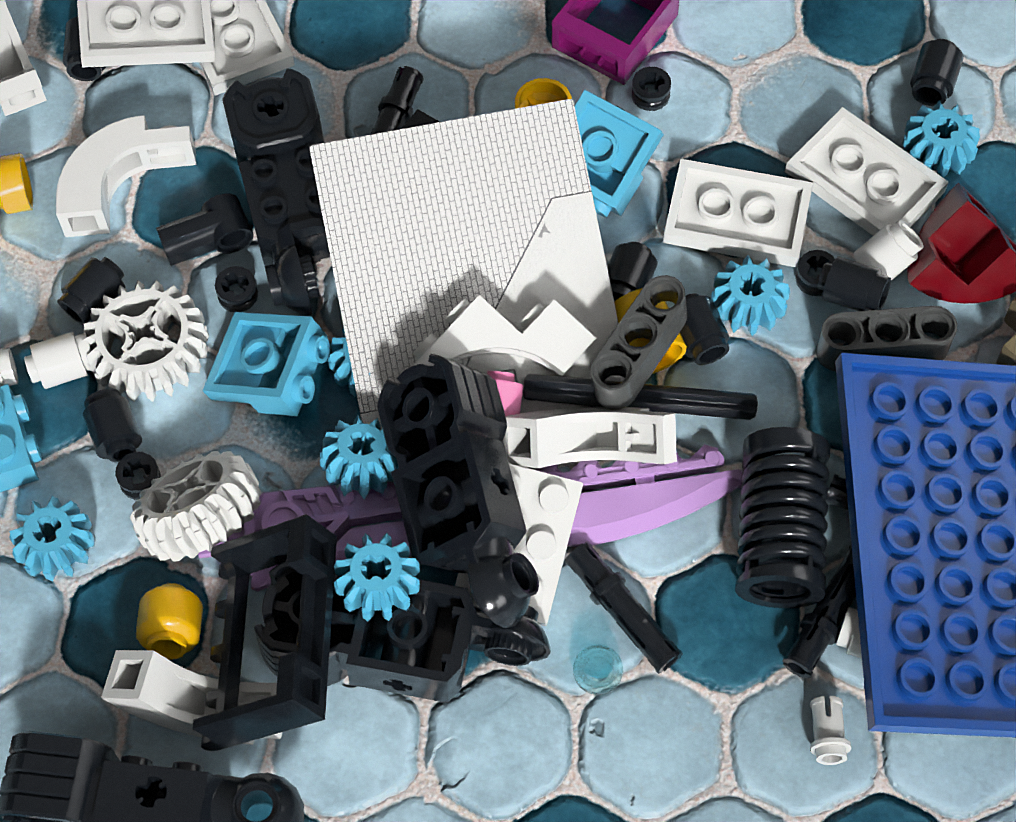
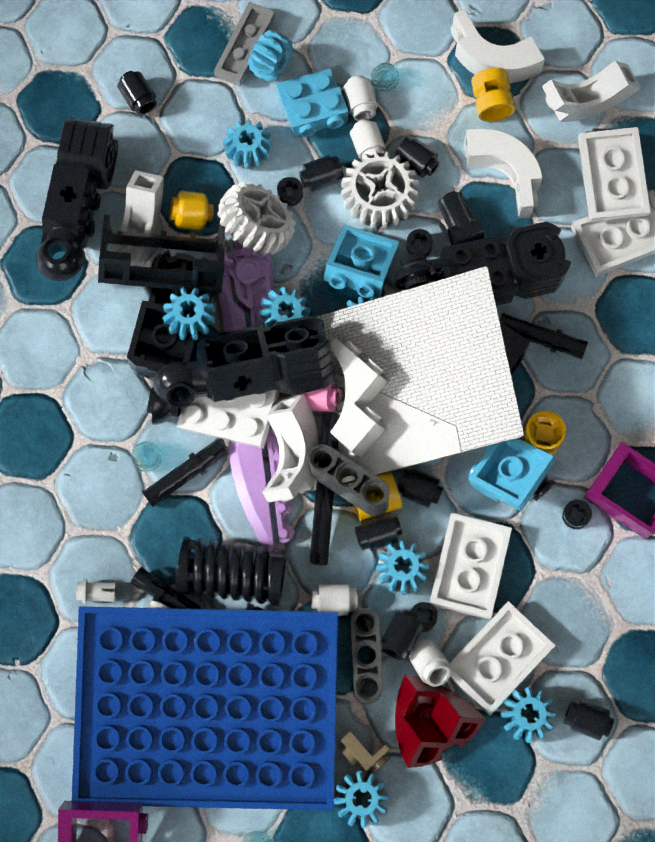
camera: 90 degrees right, 10 degrees up
none -> white brick [311,584,357,616]

